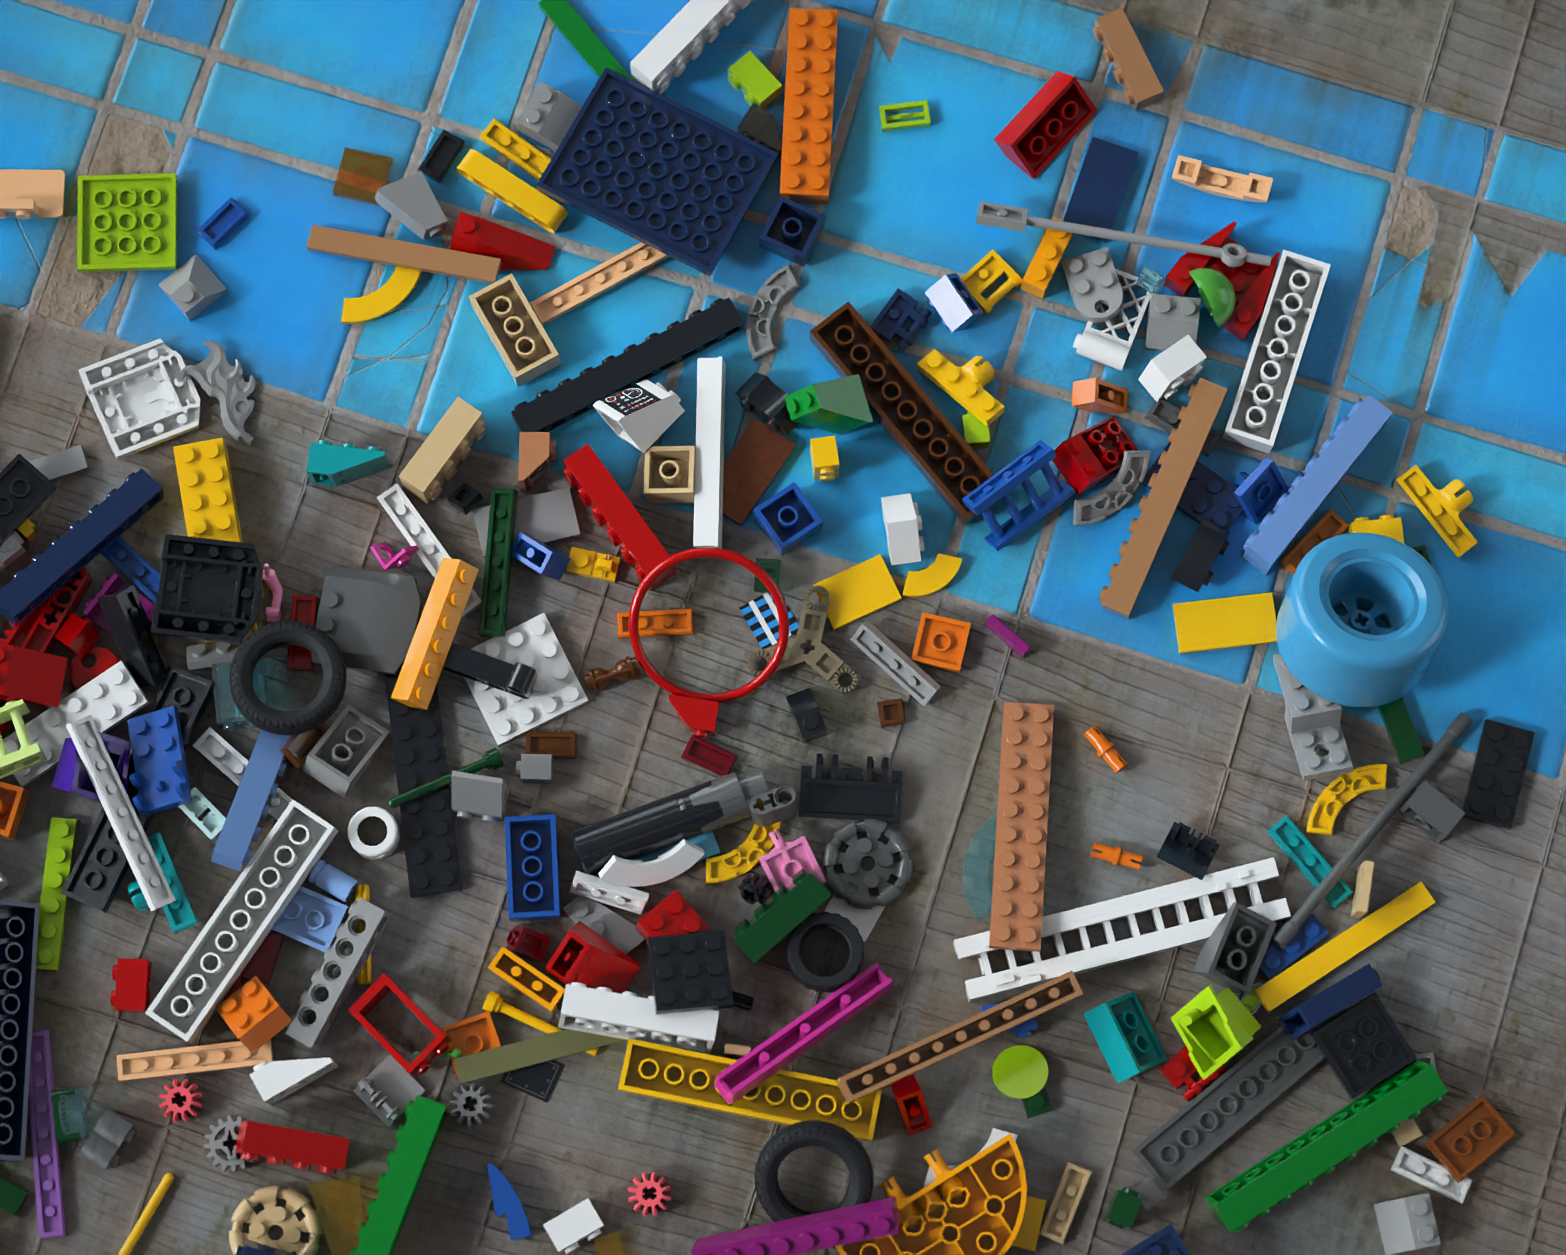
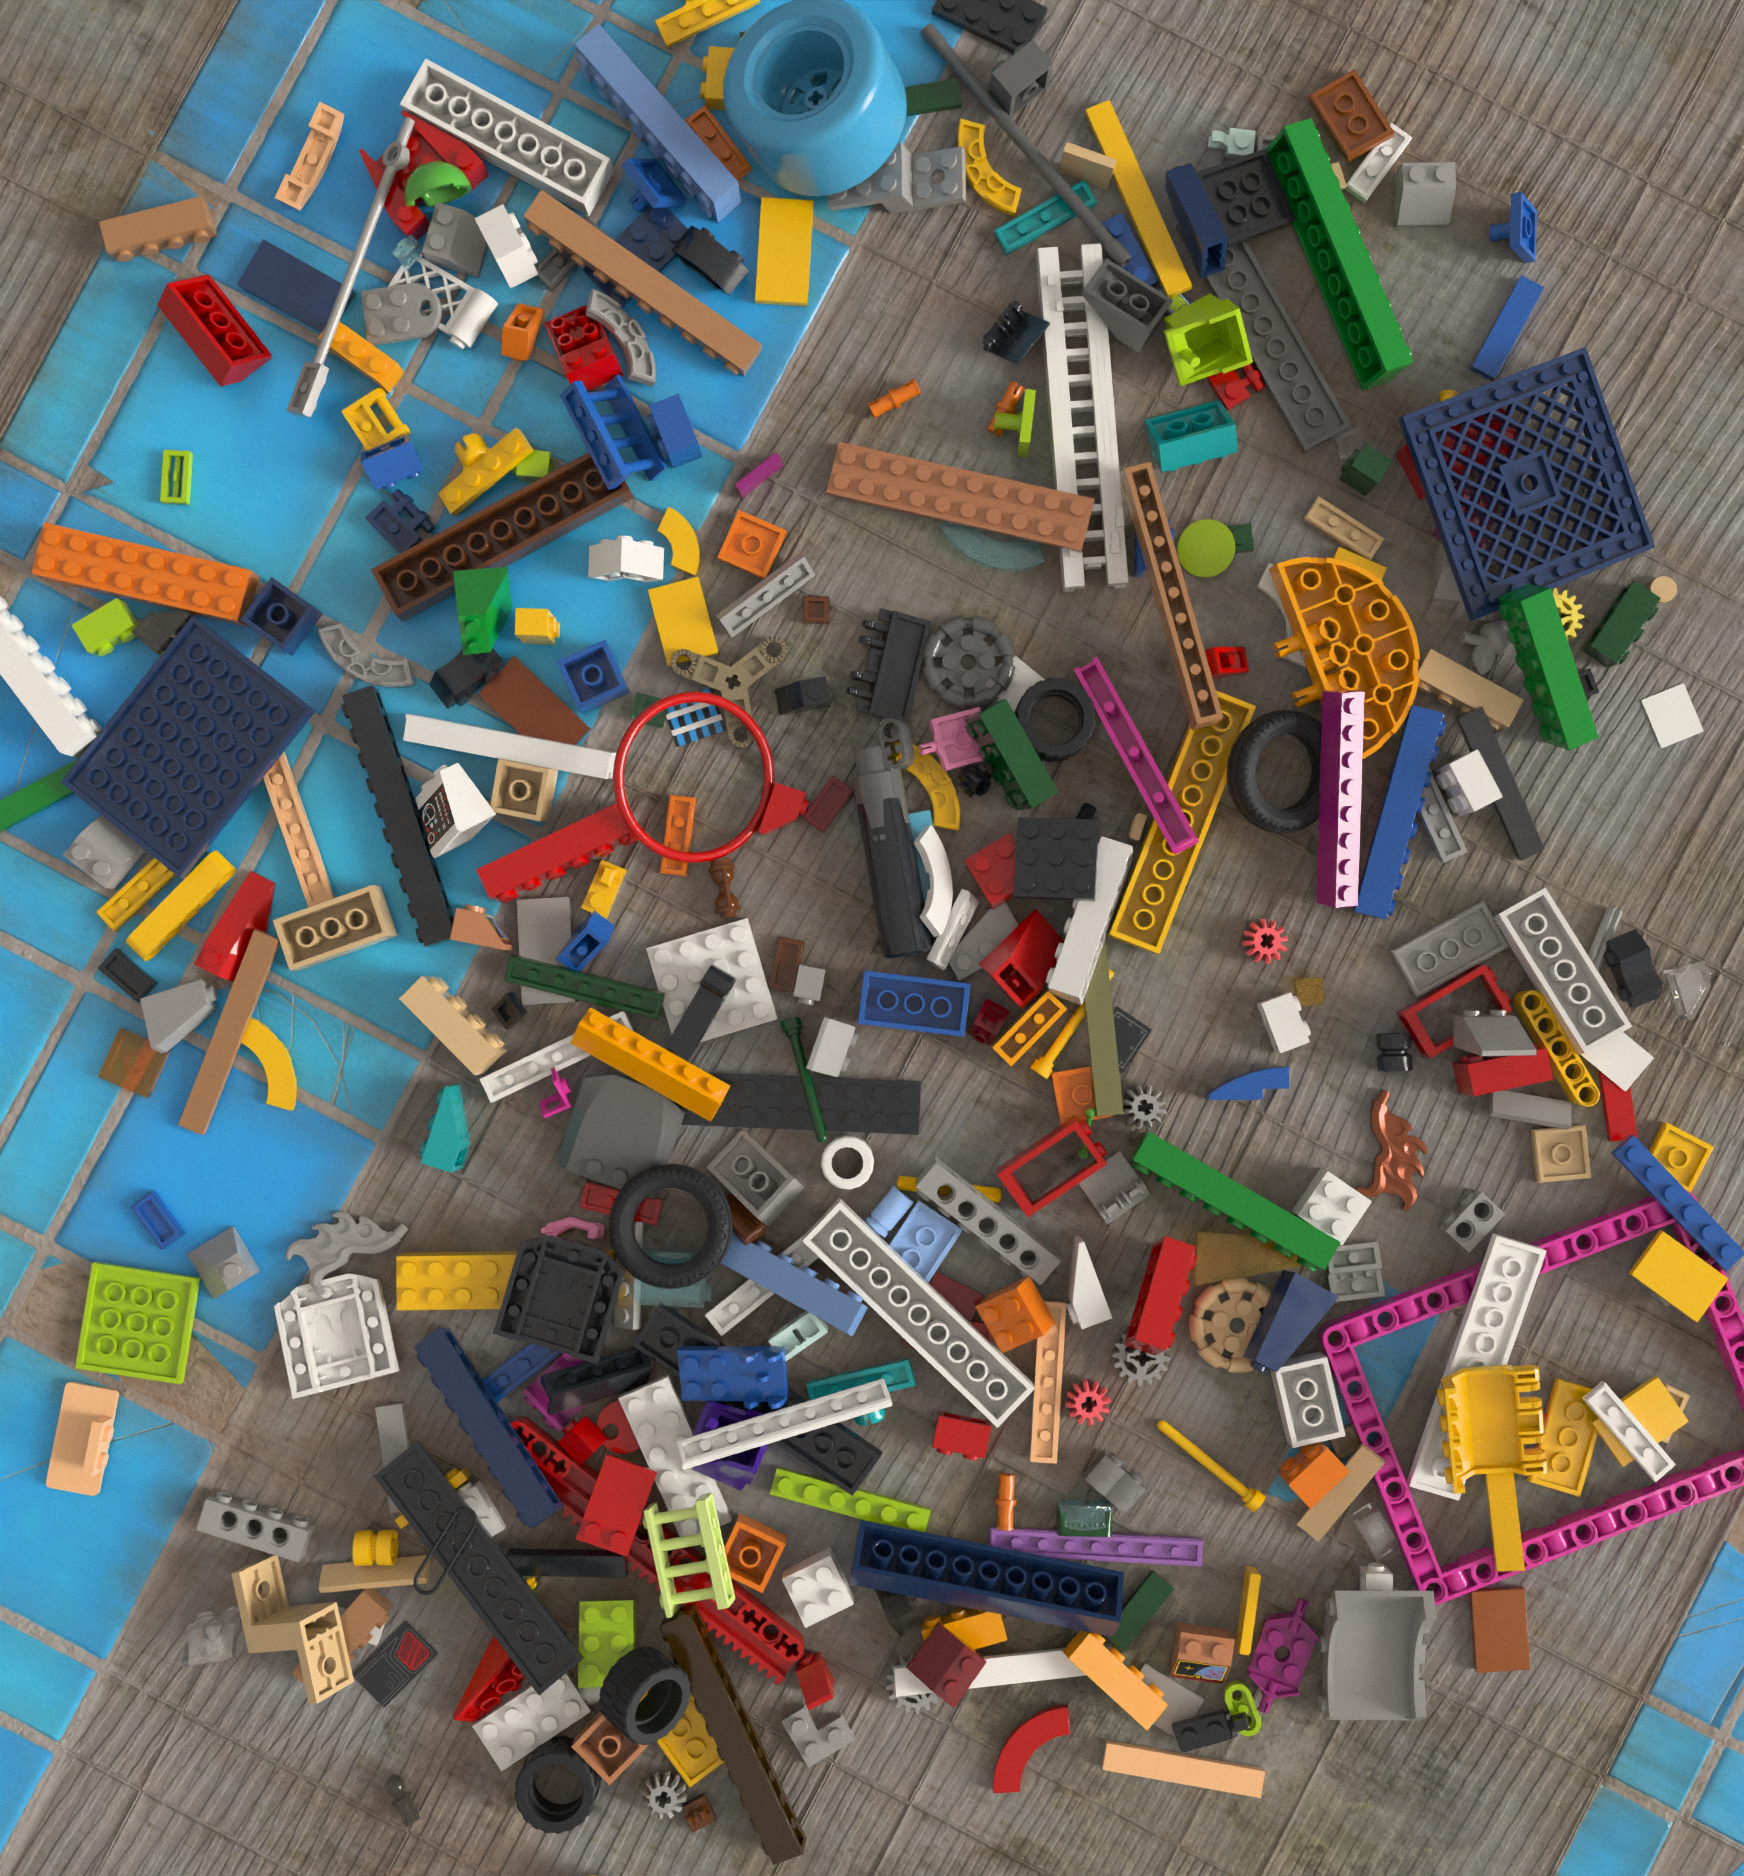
camera: 80 degrees left, 10 degrees up
none -> blue brick [647,393,702,469]
none -> lime tile [994,389,1036,457]
none -> orange pin [995,1473,1016,1531]
none -> light aqua plate [1208,128,1256,159]

